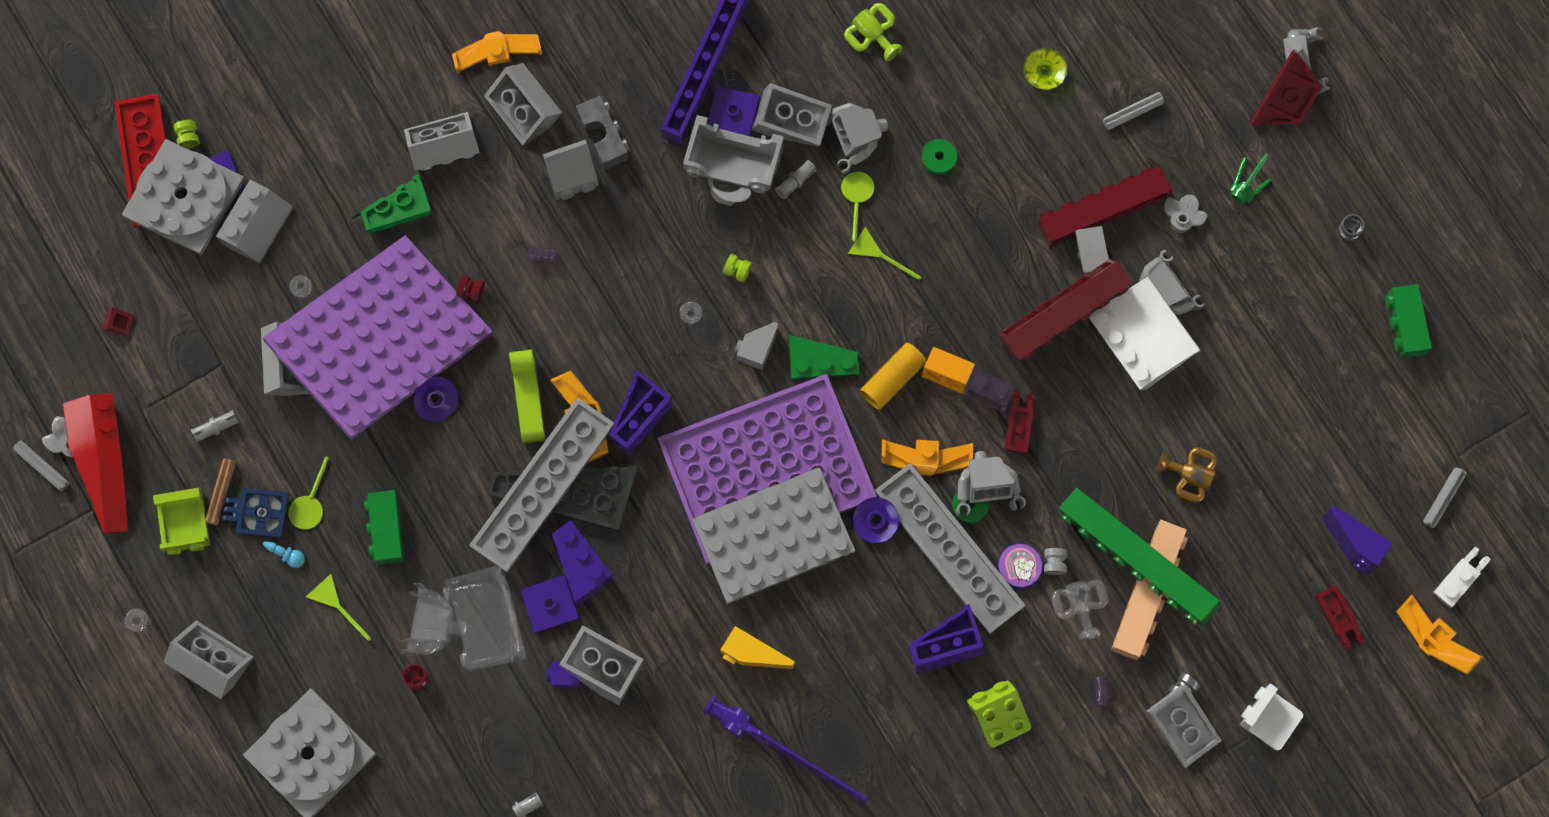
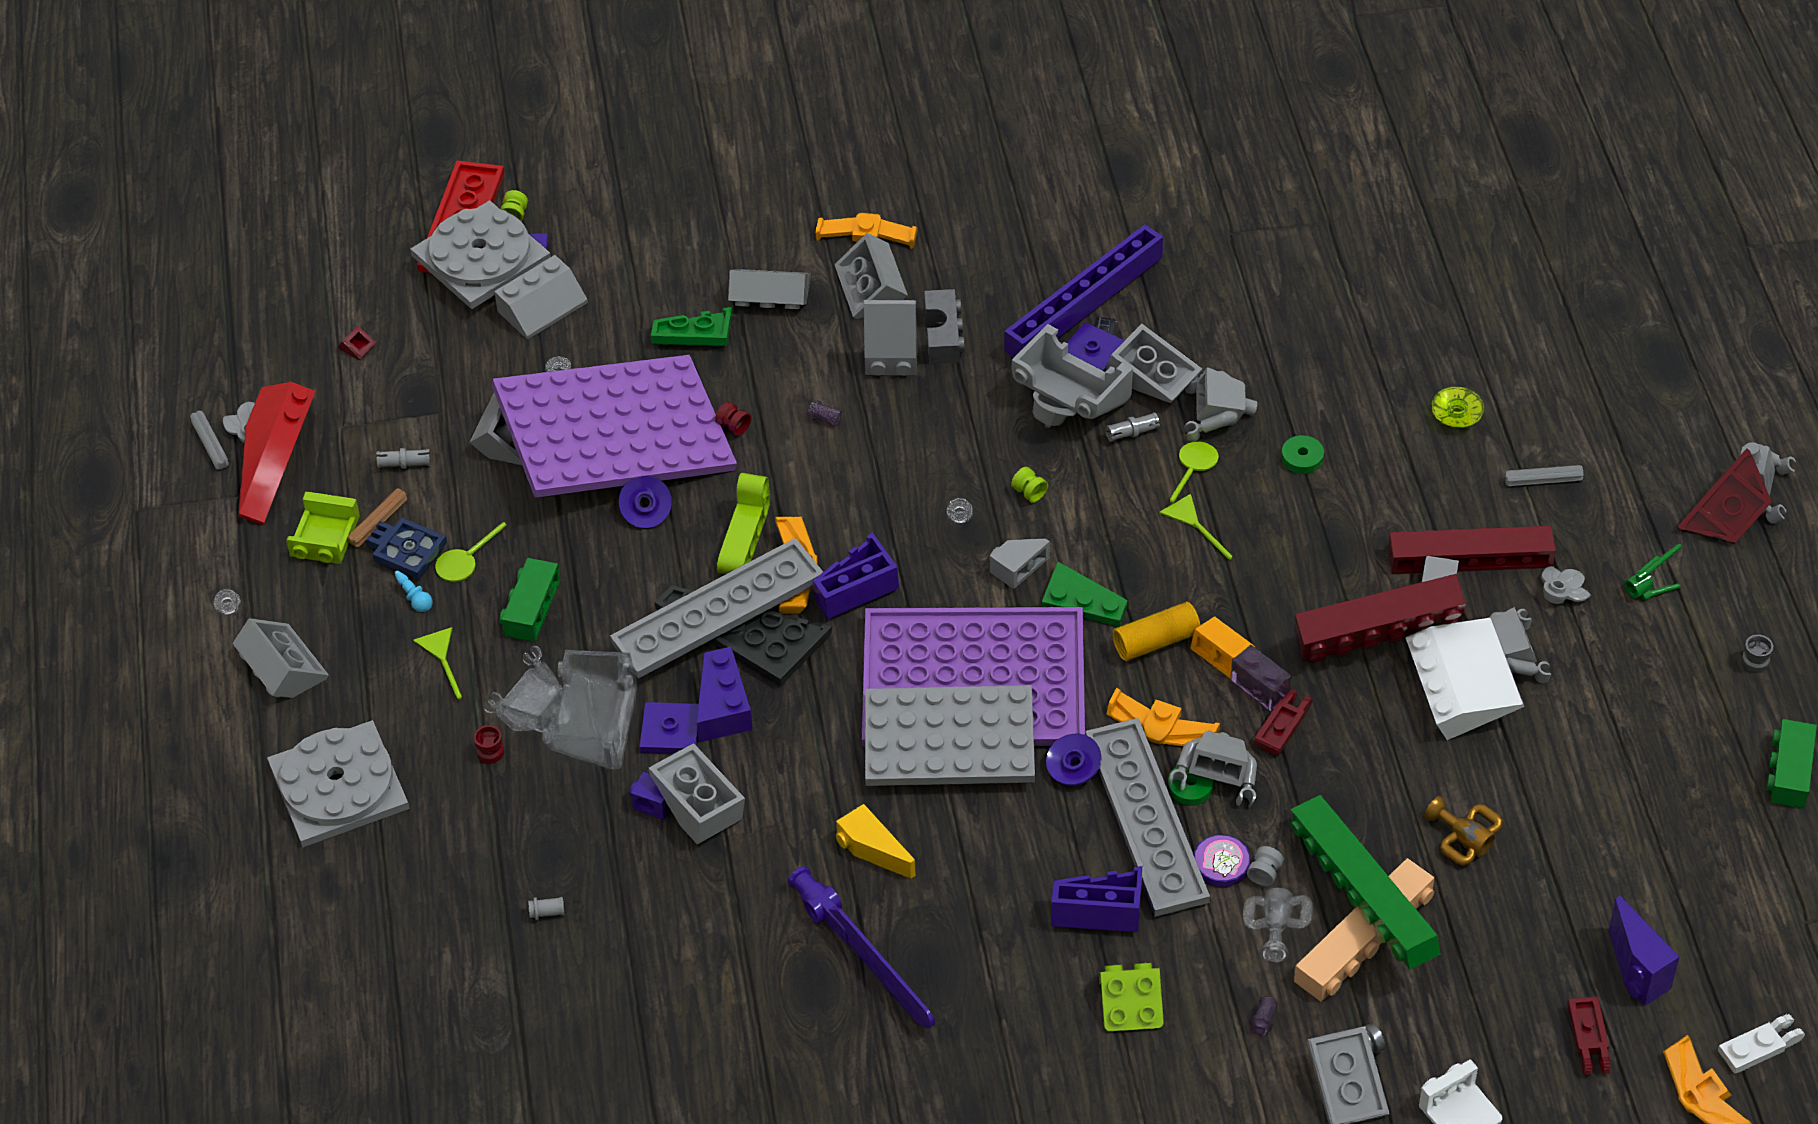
camera: 25 degrees right, 25 degrees down
lime piece [844,3,903,62] -> none
light grey axle [1423,467,1466,528] -> none

